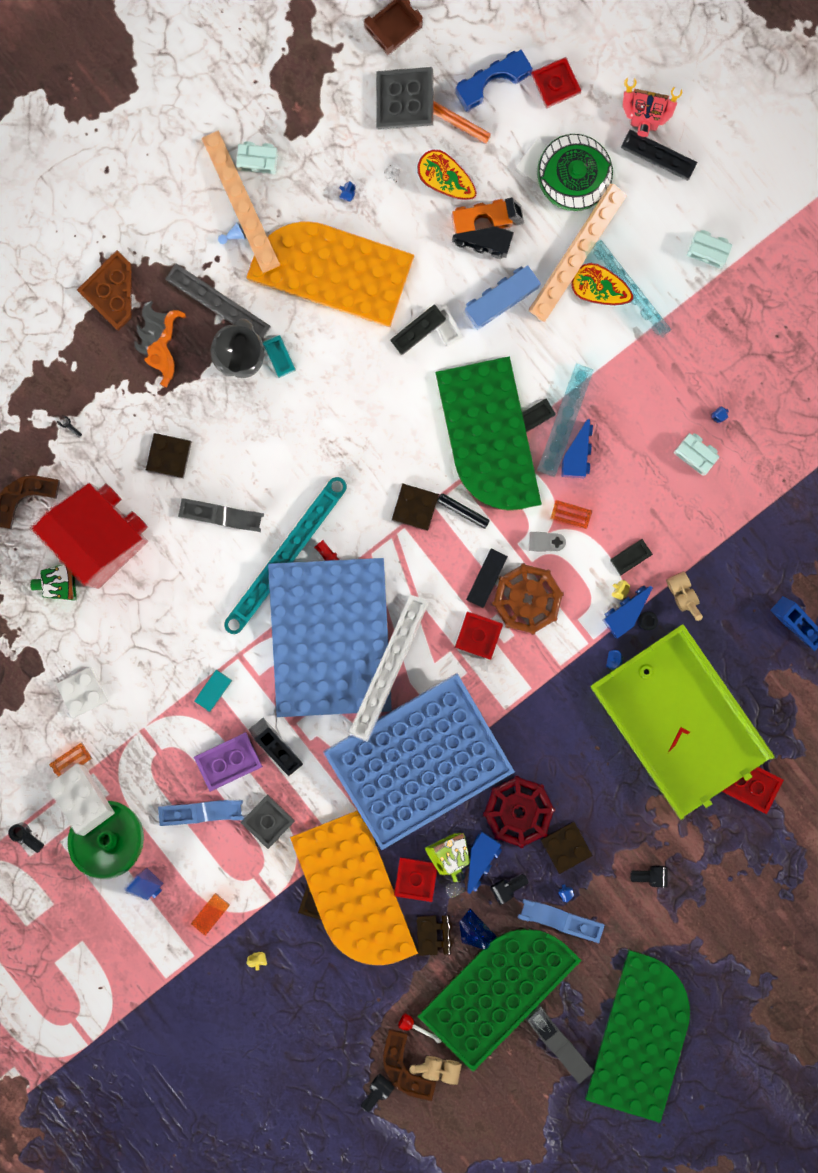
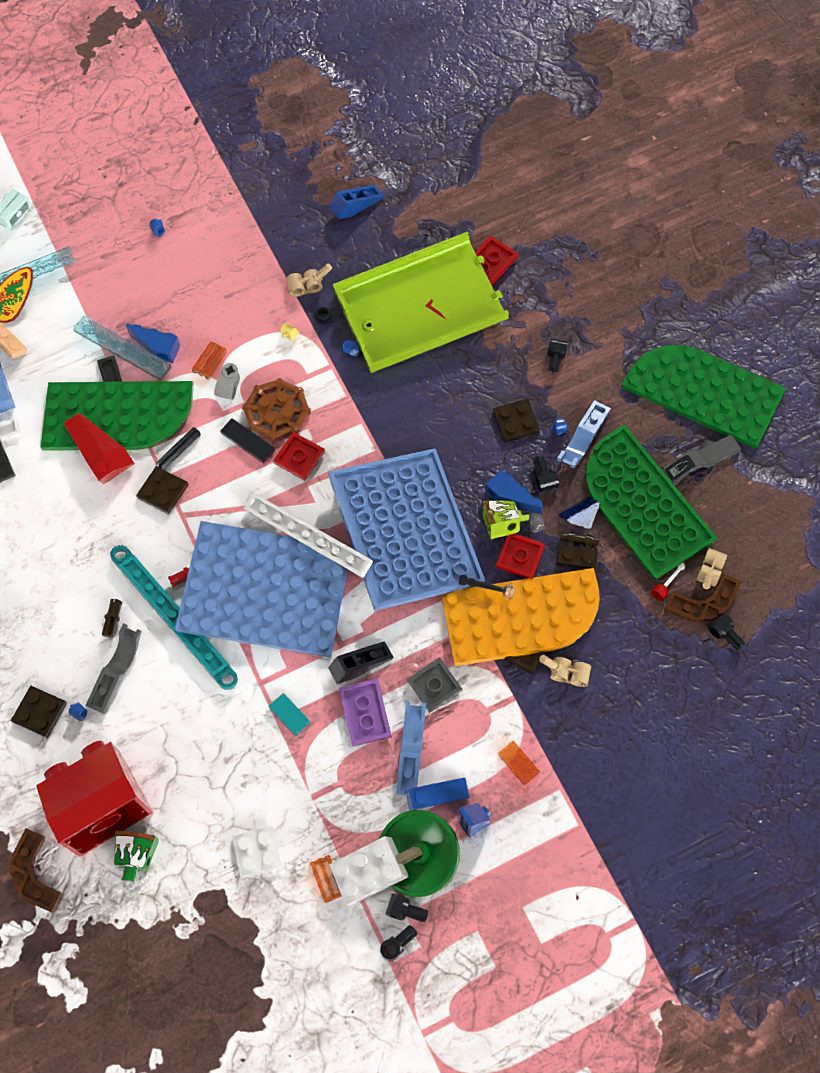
camera: 75 degrees left, 20 degrees down
light yellow piece [247,952,267,971] -> none
dark red plate [483,776,556,848] -> none
blue slope [602,585,653,638] -> none
pearl dark grey tile [610,539,653,576] -> none
light aqua brick [673,433,720,476] -> none
none -> red wedge [64,413,135,484]
none -> blue piece [68,702,88,721]
none -> dark brown axle [102,599,123,638]
none -> black axle [385,893,429,922]
none -> dark tan tile [395,847,423,864]
none -> blue slope [405,777,470,811]
none -> black piece [458,575,516,600]
none -> tan beam [539,655,591,687]

